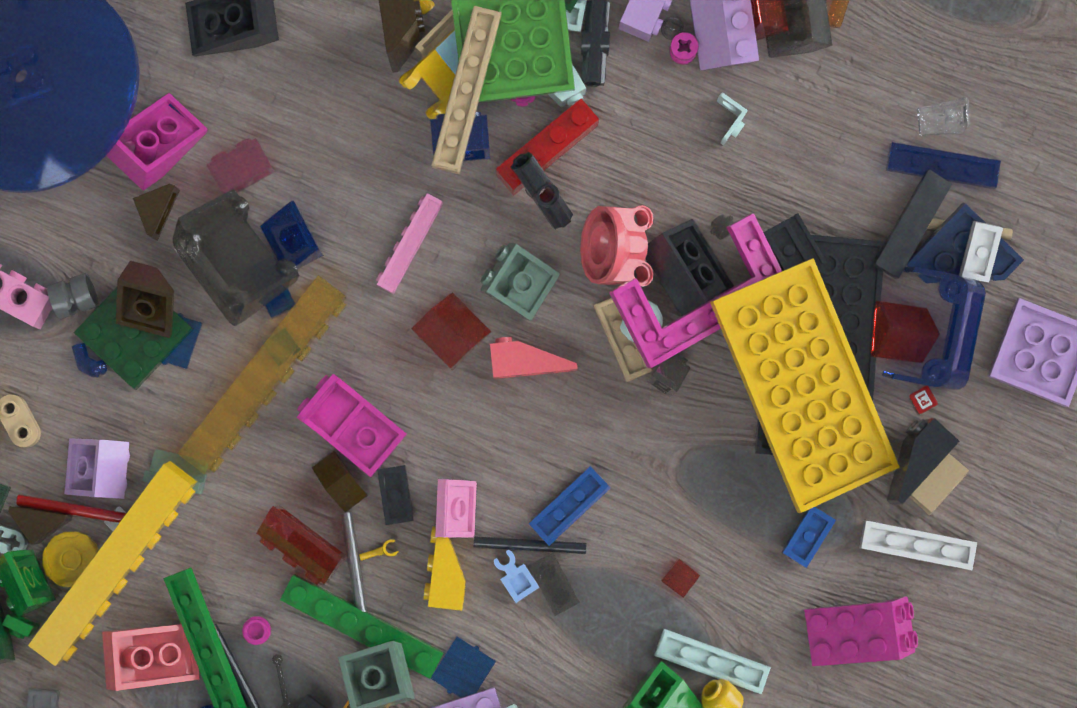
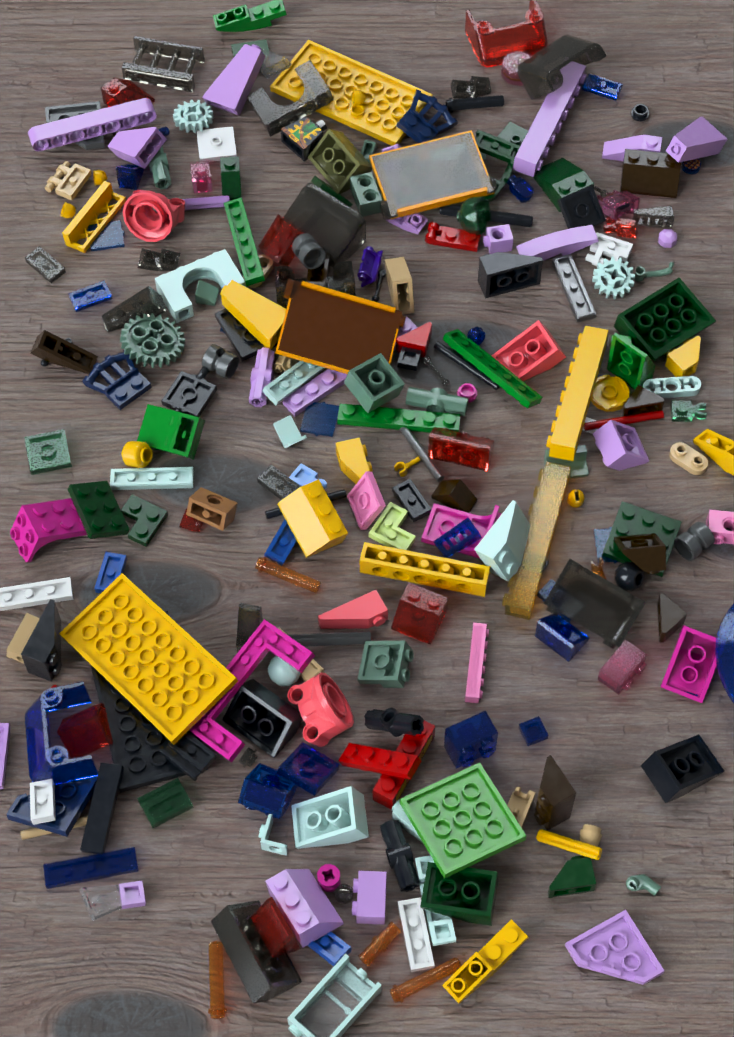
camera: 165 degrees right, 25 degrees down
clear blue arm [71,343,107,378] -> none
yellow flag [398,30,459,122] -> none
tan tile [431,6,501,175] -> none
none -> dark green plate [67,481,130,539]
none -> lavender plate [119,881,146,909]
none -> dark green plate [121,494,168,547]
none -> clear green plate [137,778,194,829]
none -> medium nougat brick [186,487,238,531]
none -> clear blue slope [238,763,300,819]
none -> clear orange axle [255,557,321,593]
none -> light aqua bracket [273,415,307,448]
none -> yellow slope [277,479,348,558]
none -> clear blue plate [277,742,340,796]
none -> dark grey axle [288,631,371,647]
none -> light aqua slope [291,786,369,849]
none -> red plate [338,743,421,780]
none -> yellow brick [359,542,490,597]
none -> yellowish green plate [369,502,416,551]
none -> sand green piece [406,387,469,416]
none -> clear blue slope [433,518,482,558]
none -> light aqua slope [474,500,530,581]
none -> clear blue plate [518,716,549,746]
none -> yellow hinge [567,489,585,508]
none -> clear orange hand [591,557,609,588]
none -> black piece [614,562,644,591]

